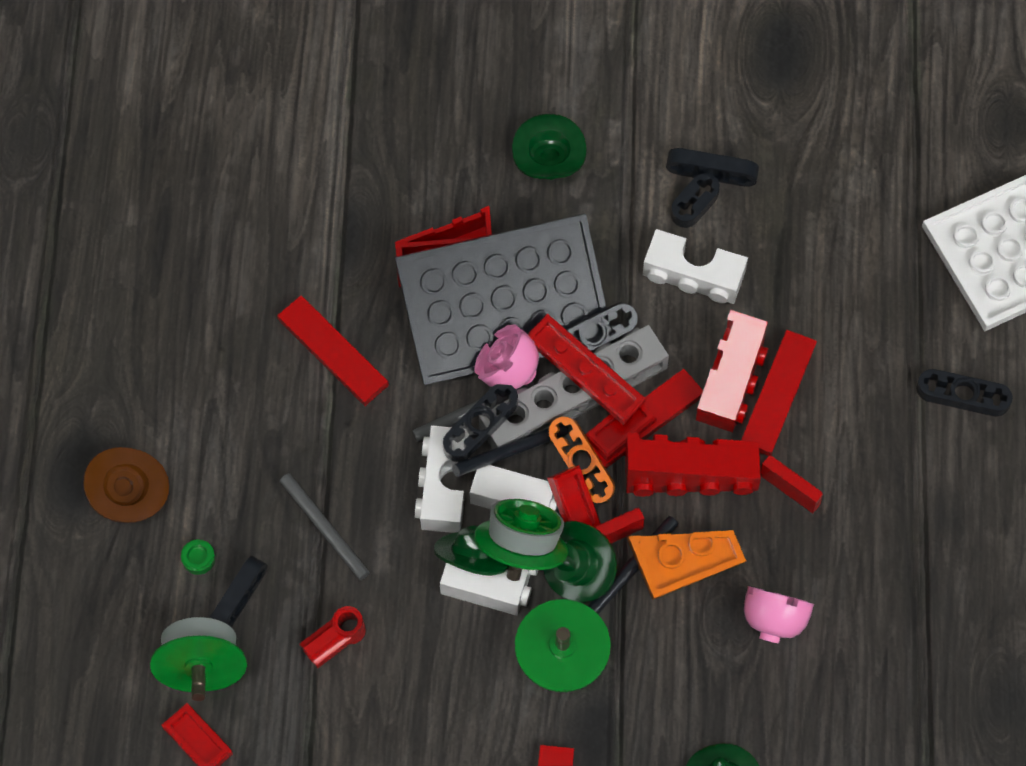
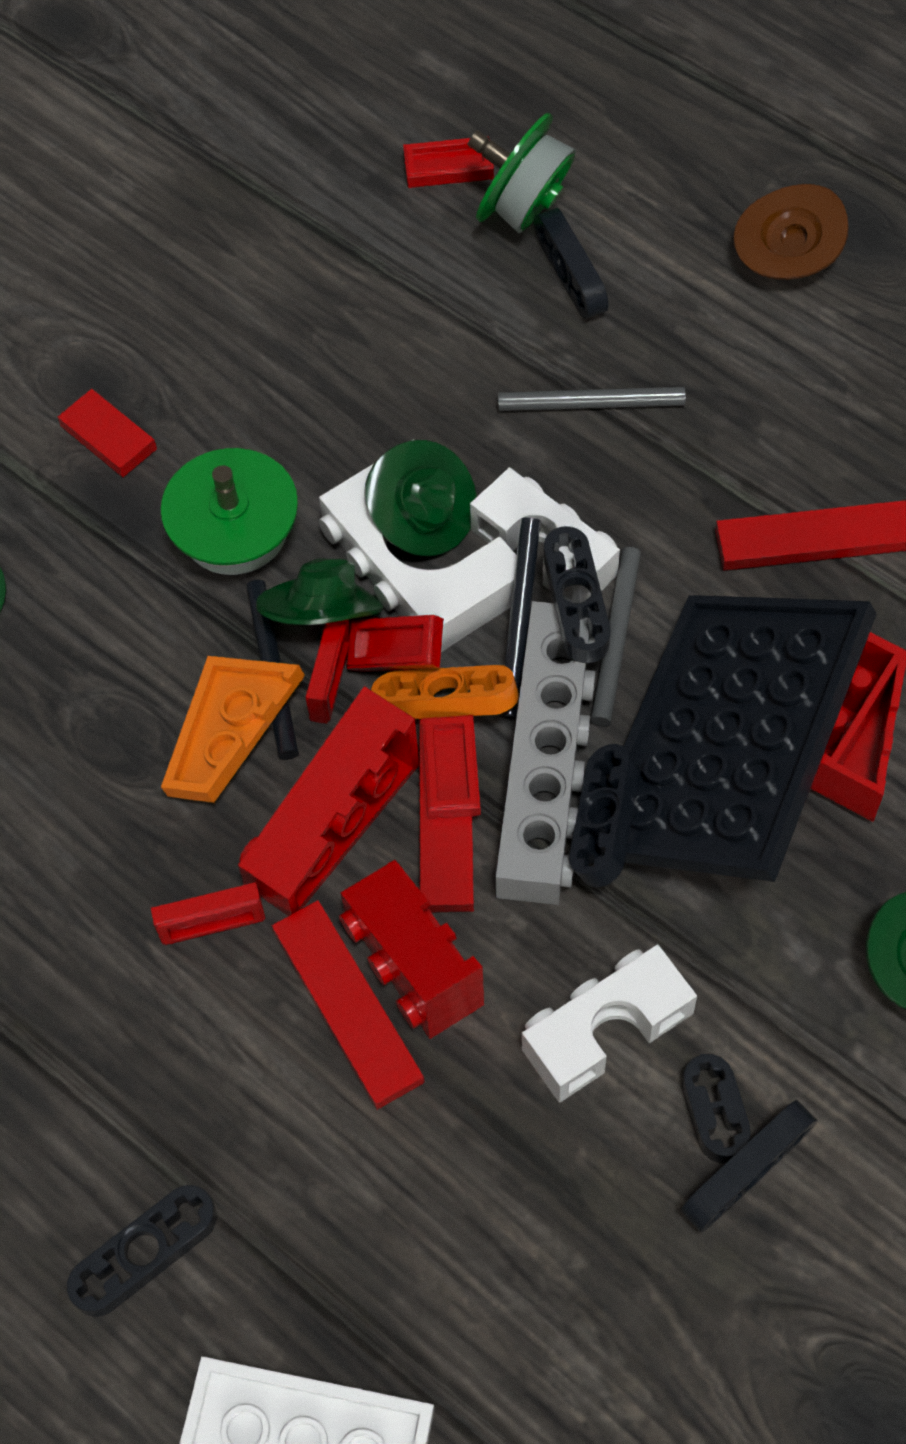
camera: 130 degrees right, 5 degrees down
green tile [181,539,215,575] -> none
red piece [299,606,366,668] -> none
bright pink cylinder [474,324,539,389] -> none
green piece [474,499,568,581] -> none
red tile [528,314,646,425] -> none
bright pink cylinder [744,586,814,644] -> none

